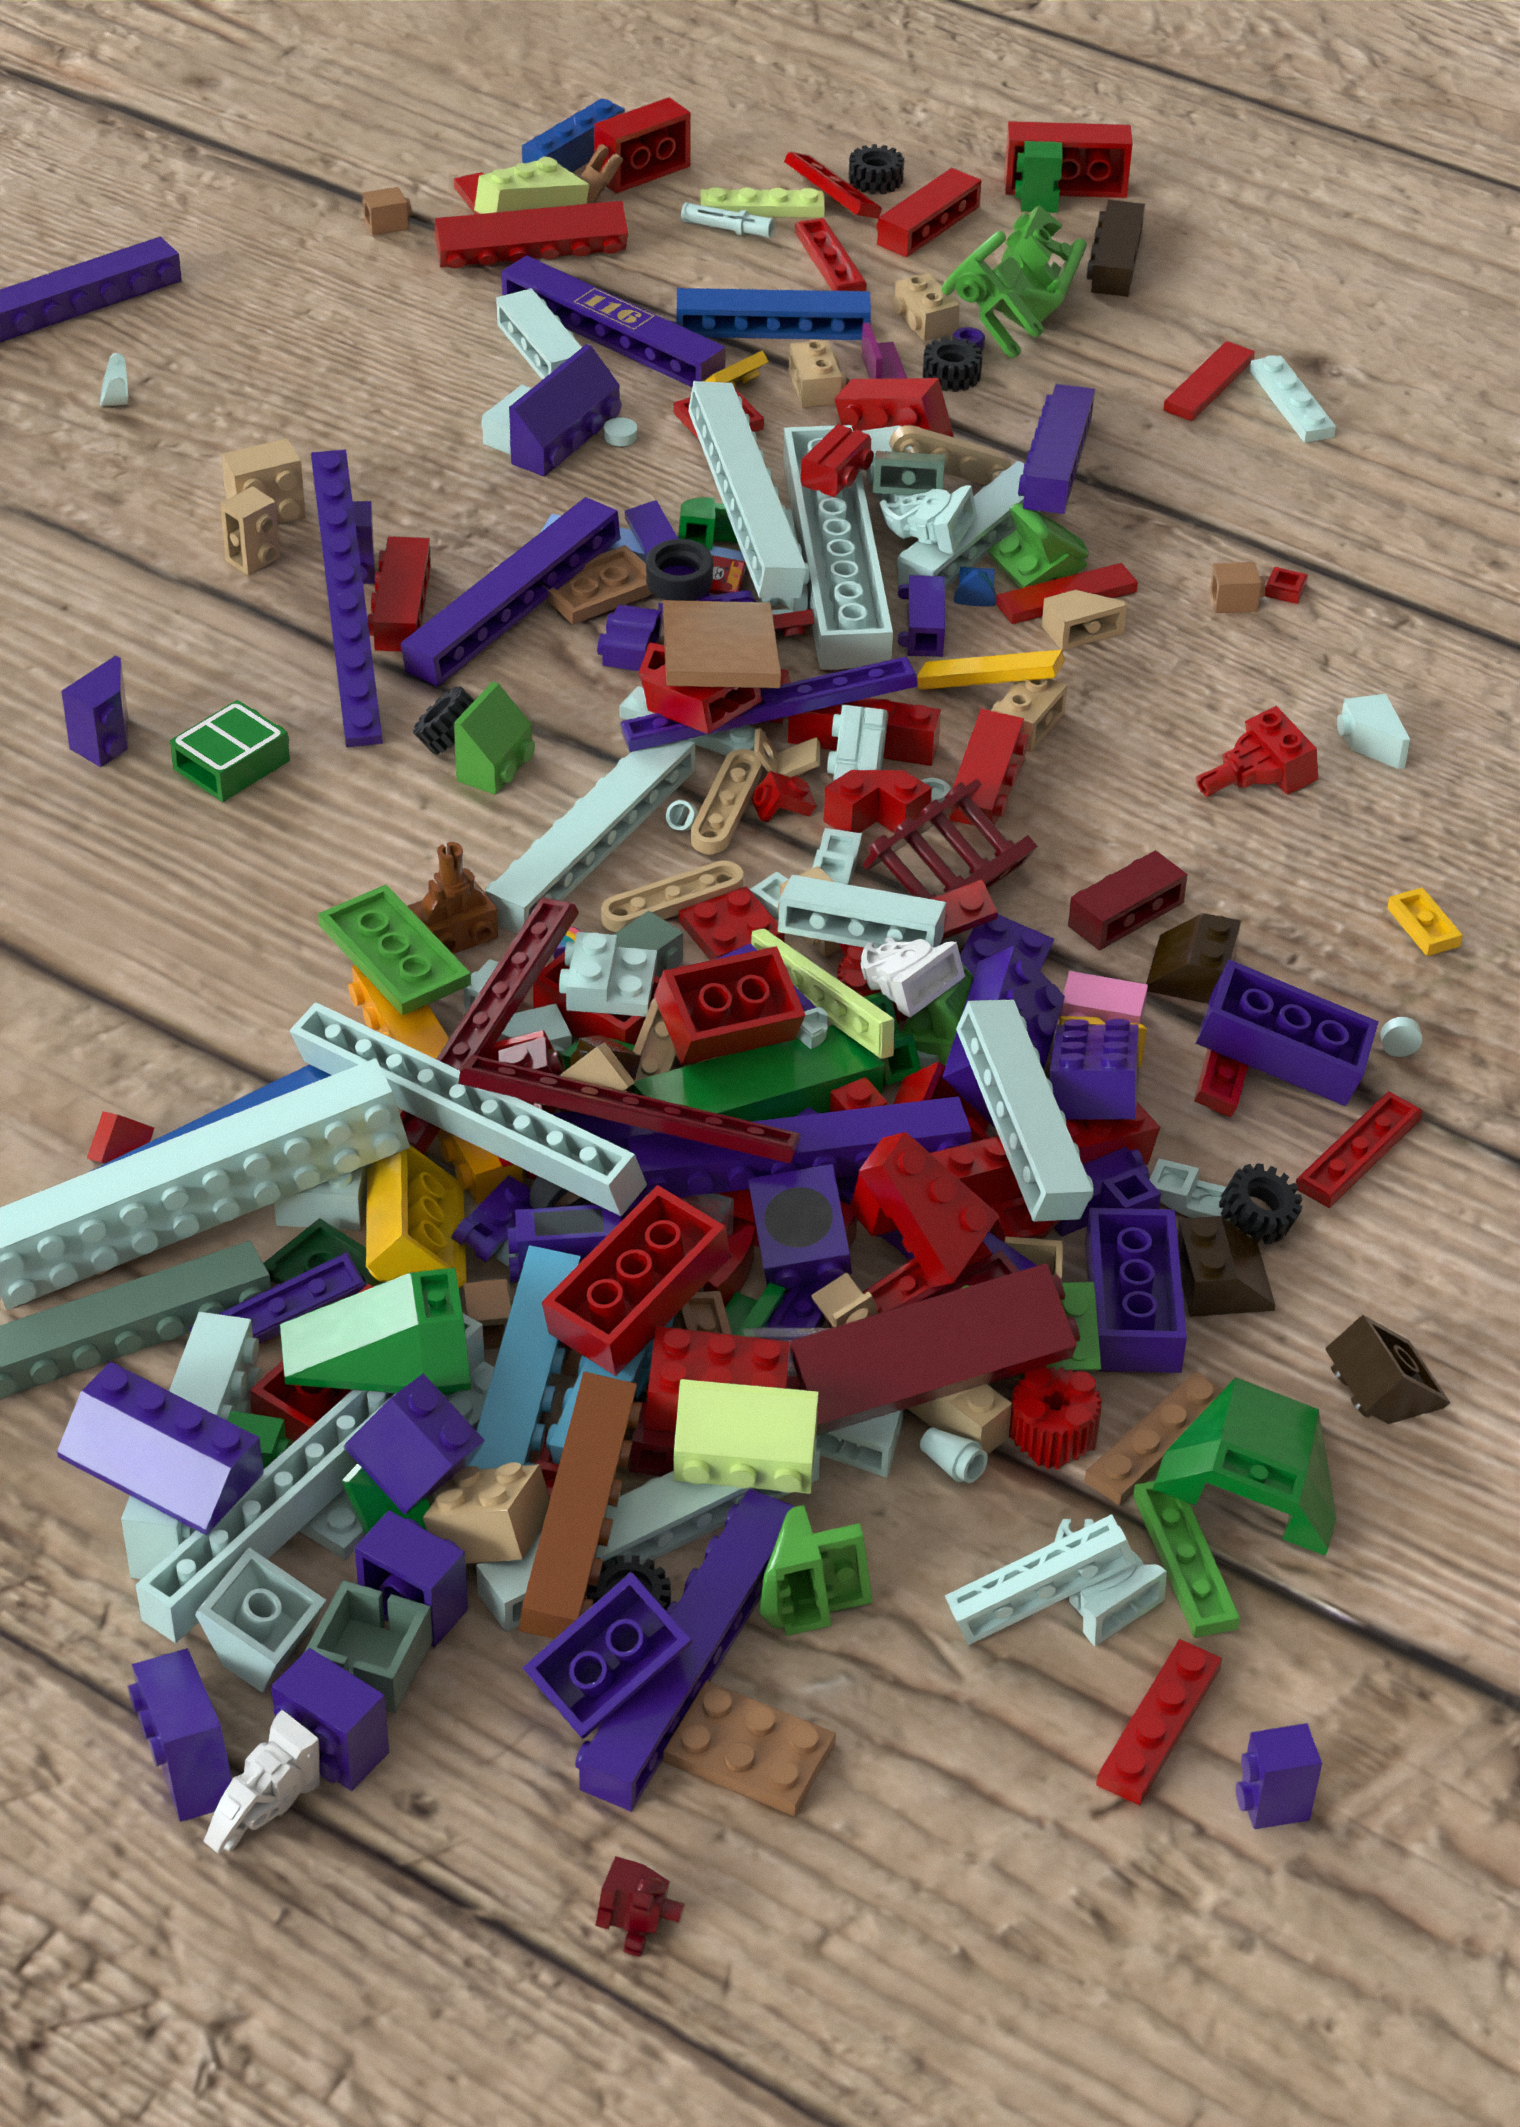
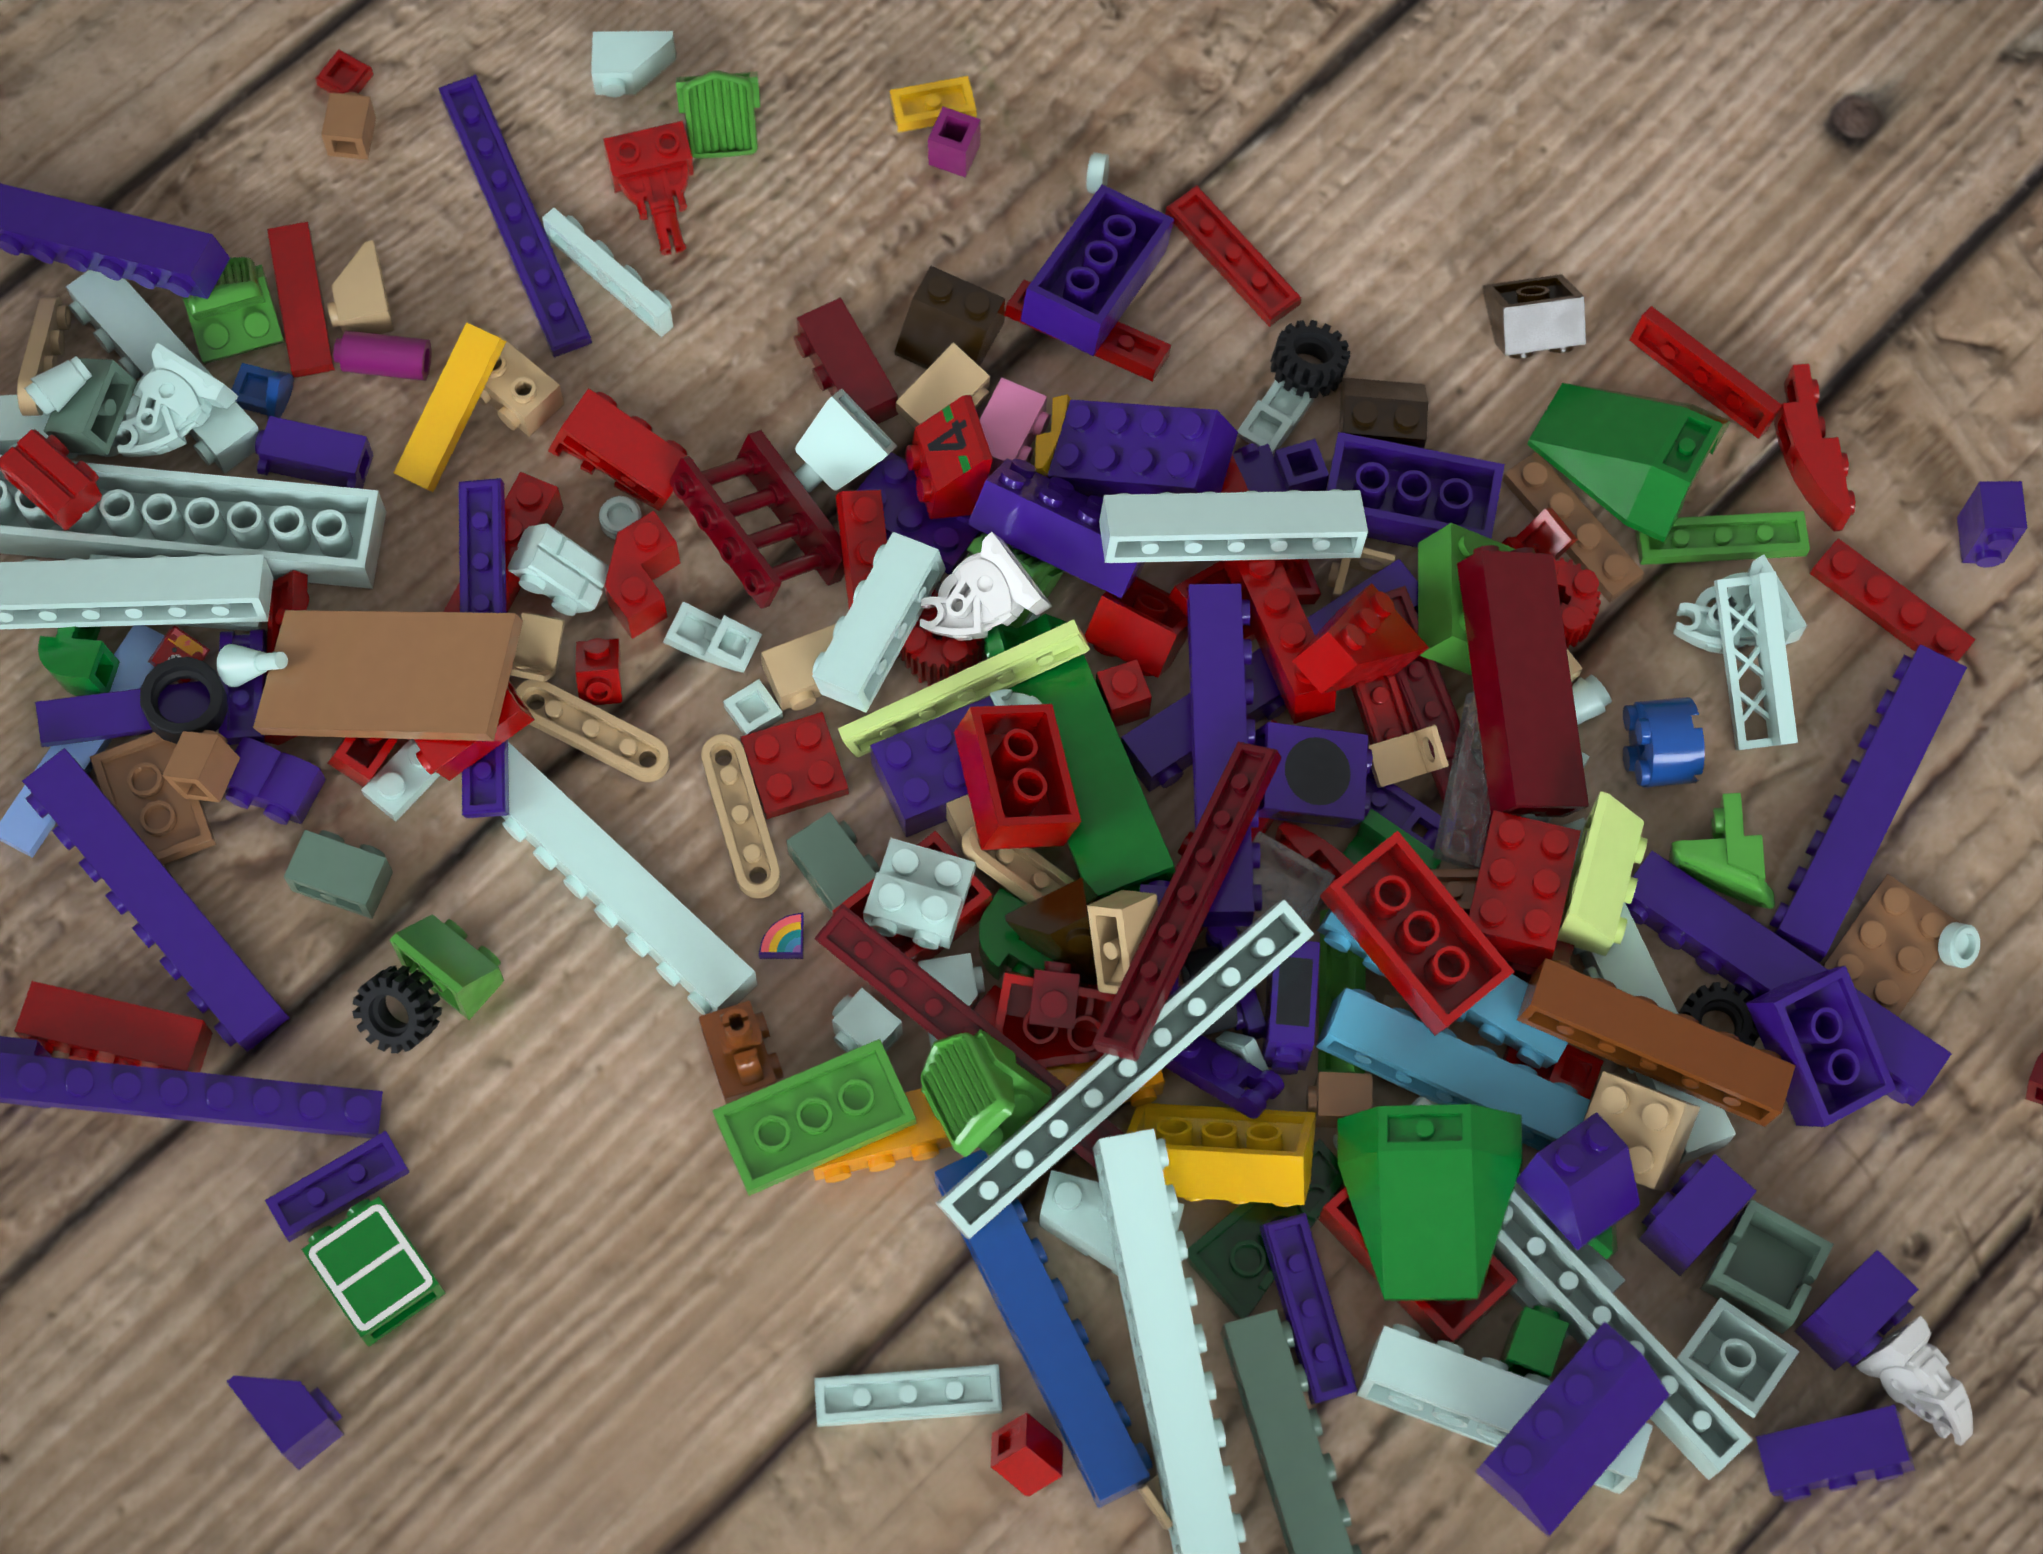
camera: 80 degrees left, 25 degrees up
light aqua hinge [666,800,698,831] -> none
none -> light aqua cone [24,356,92,416]
none -> medium nougat brick [162,730,240,803]
none -> light aqua cone [217,644,288,687]
none -> dark purple plate [265,1131,410,1242]
none -> sand green brick [283,830,393,919]
none -> magenta brick [333,330,431,381]
none -> dark purple tile [438,75,592,358]
none -> light aqua plate [542,207,673,337]
none -> bright green piece [676,70,760,159]
none -> light aqua torso [794,389,897,493]
none -> light aqua tile [814,1364,1002,1427]
none -> tan brick [896,342,990,428]
none -> red slope [906,395,993,519]
none -> bright green piece [921,1029,1052,1157]
none -> magenta brick [928,107,981,178]
none -> red bracket [1501,508,1578,560]
none -> blue brick [1623,697,1705,788]
none -> red plate [1629,306,1783,439]
none -> dark purple brick [1769,644,1967,963]
none -> red slope [1774,364,1855,531]
none -> light aqua tile [1938,922,1980,968]

